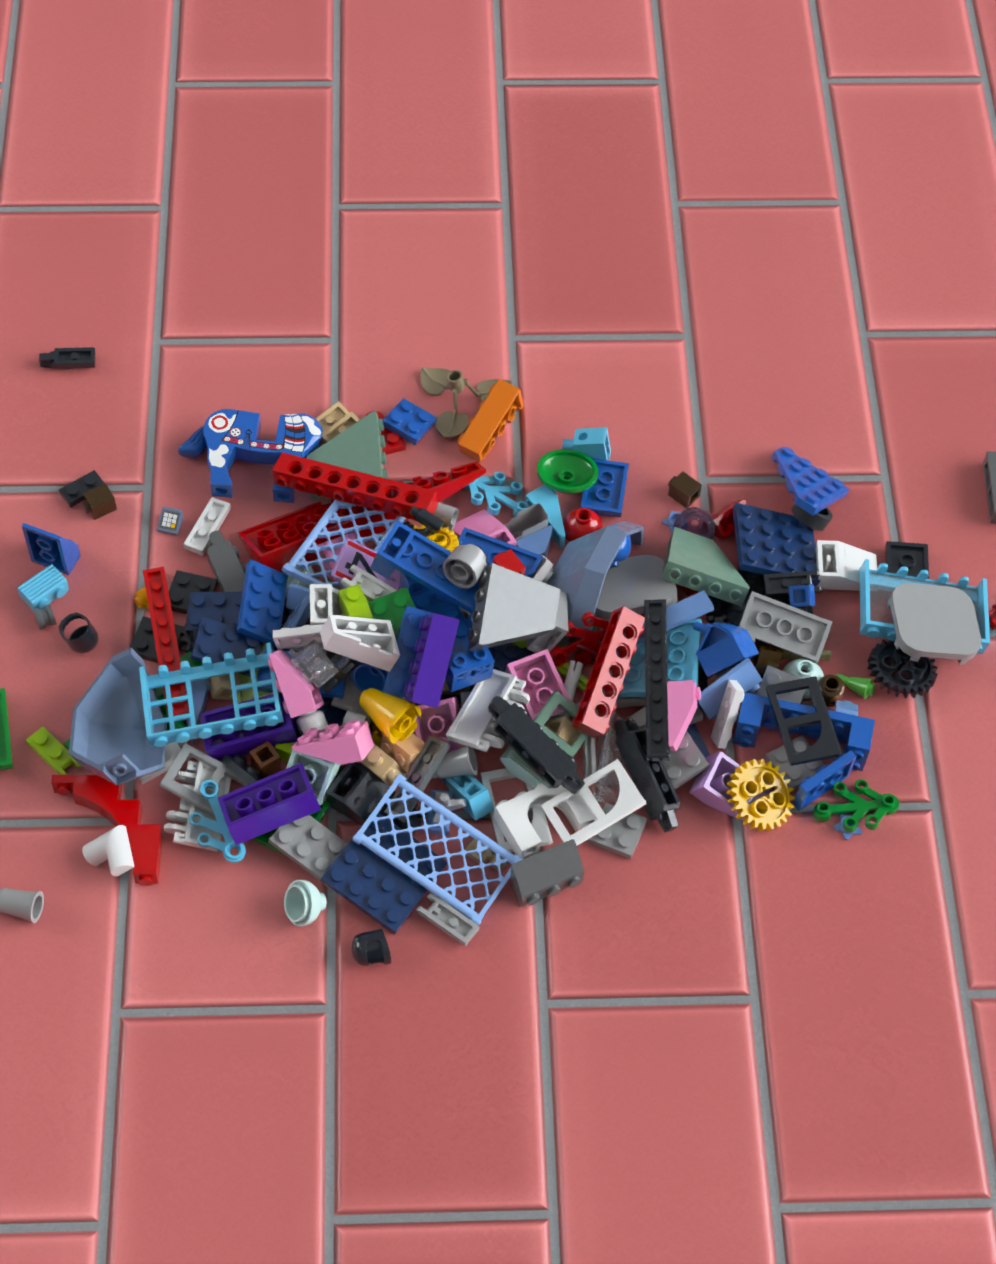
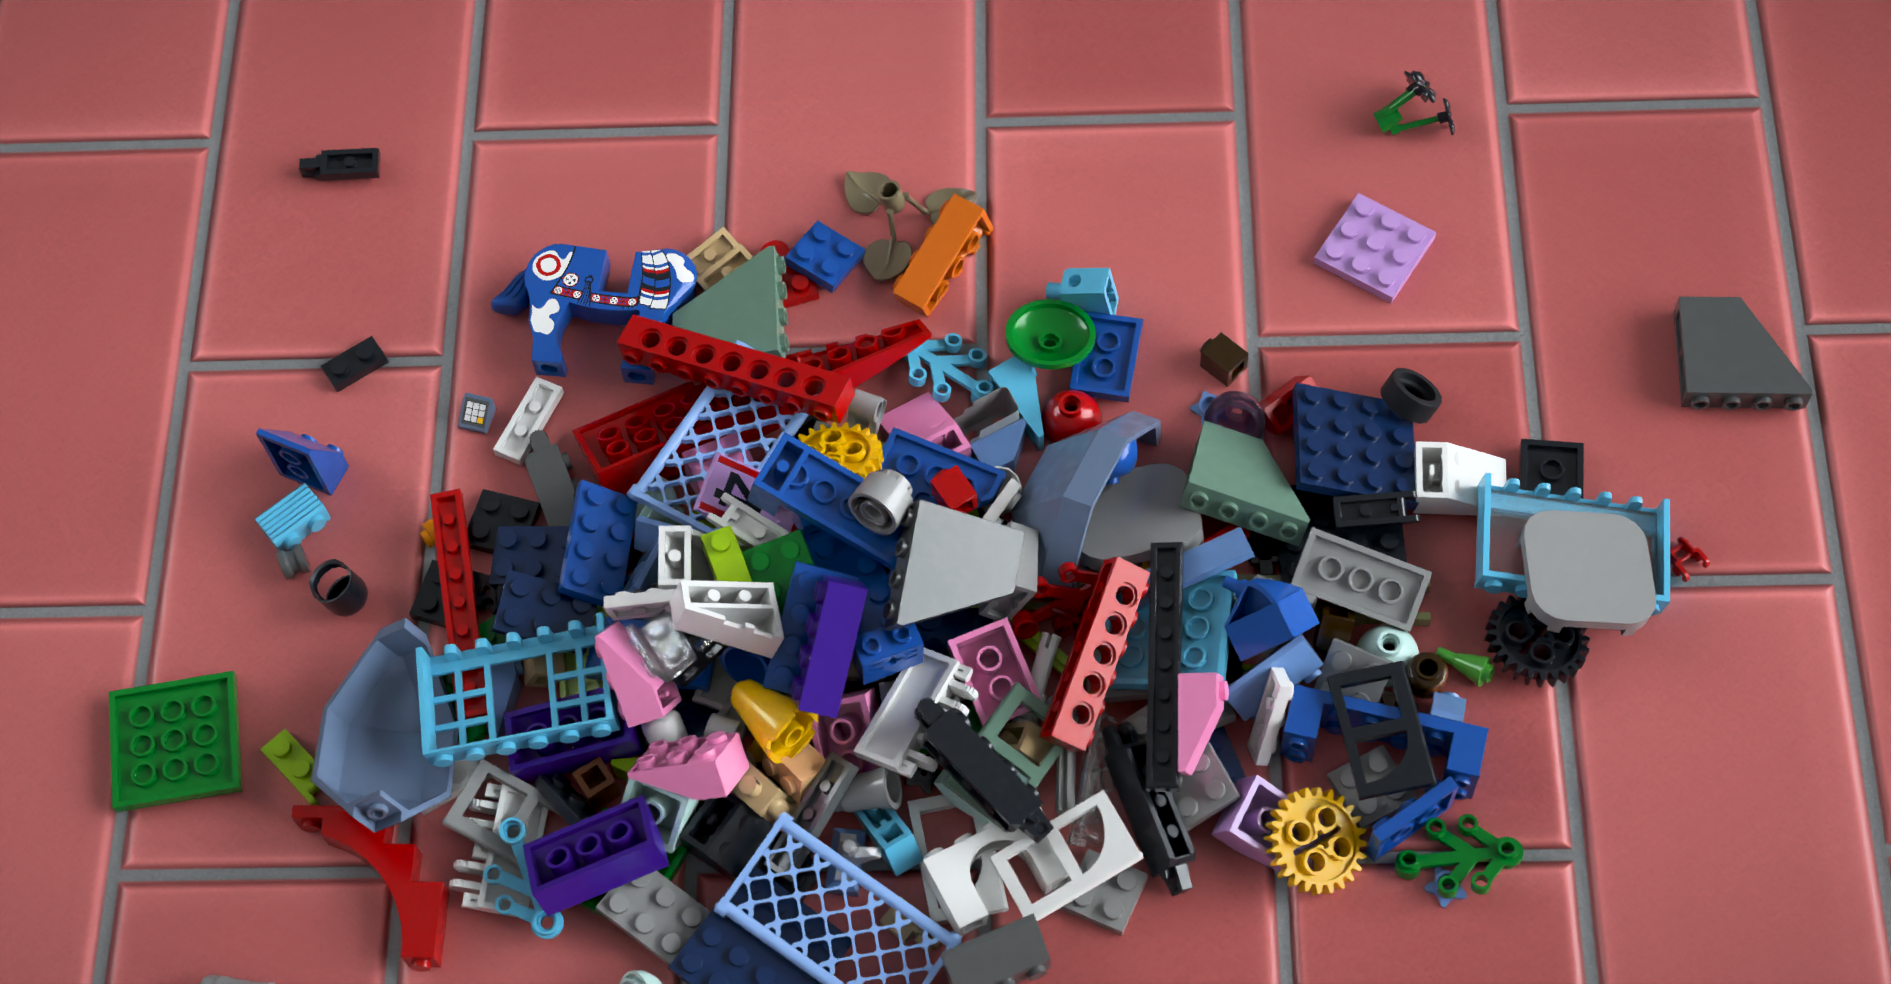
camera: 10 degrees right, 5 degrees up
dark brown brick [82,483,117,520] -> none
white brick [82,825,134,877] -> none
black plant [406,506,444,537] -> none
blue plate [771,447,850,516] -> none
blue slope [789,584,815,607] -> none
none -> black plate [905,754,942,795]
none -> lavender plate [1314,193,1436,303]
none -> plant [1373,71,1455,135]

